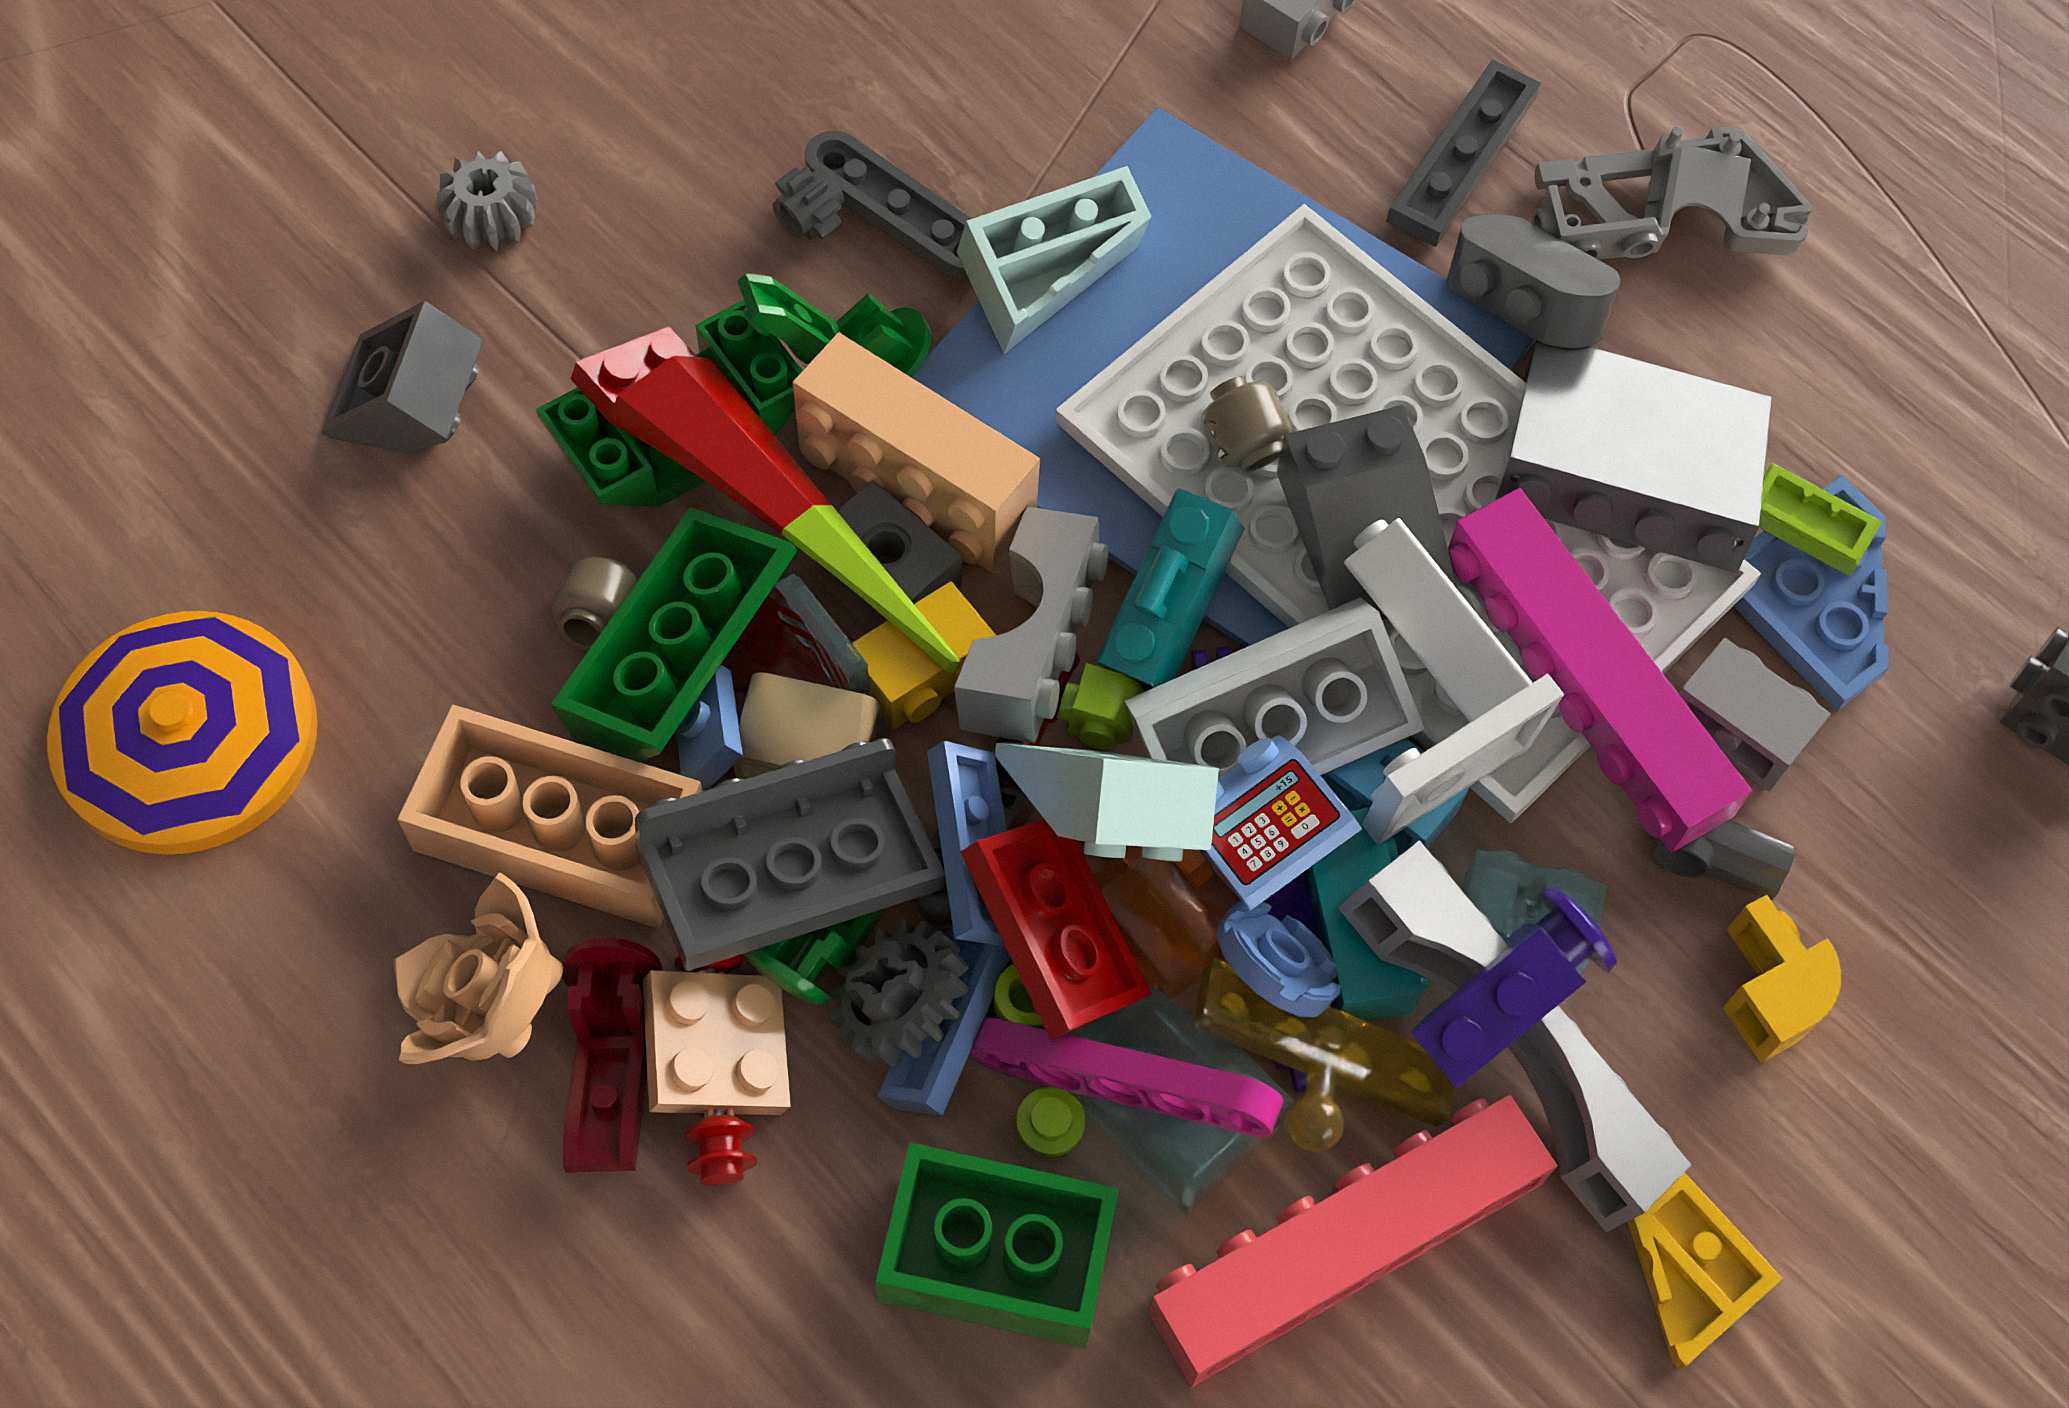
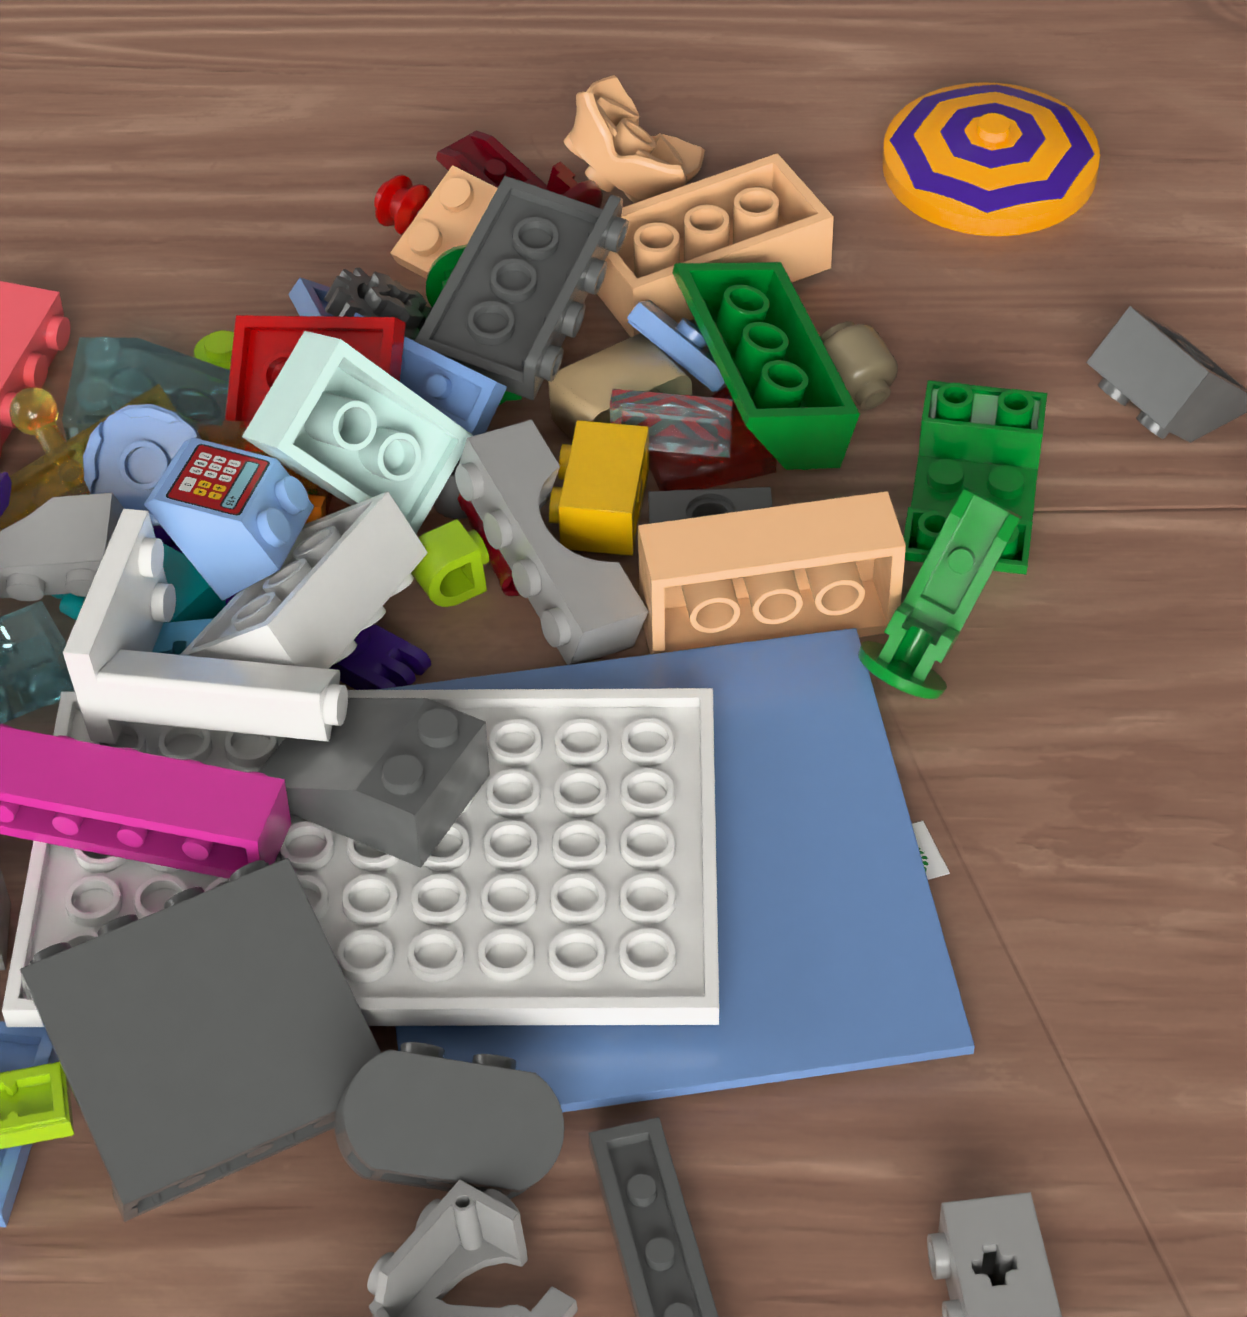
camera: 140 degrees right, 15 degrees down
red plate [570,326,960,673] -> none
dark grey gear [773,166,845,240] -> none
dark grey plate [805,131,972,282] -> none
green brick [875,1142,1119,1348] -> none
light aqua wedge [957,166,1152,354] -> none
dark pink beam [969,1018,1284,1137] -> none
teal piece [1096,488,1245,690] -> none
dark tan head [1201,376,1292,473] -> none

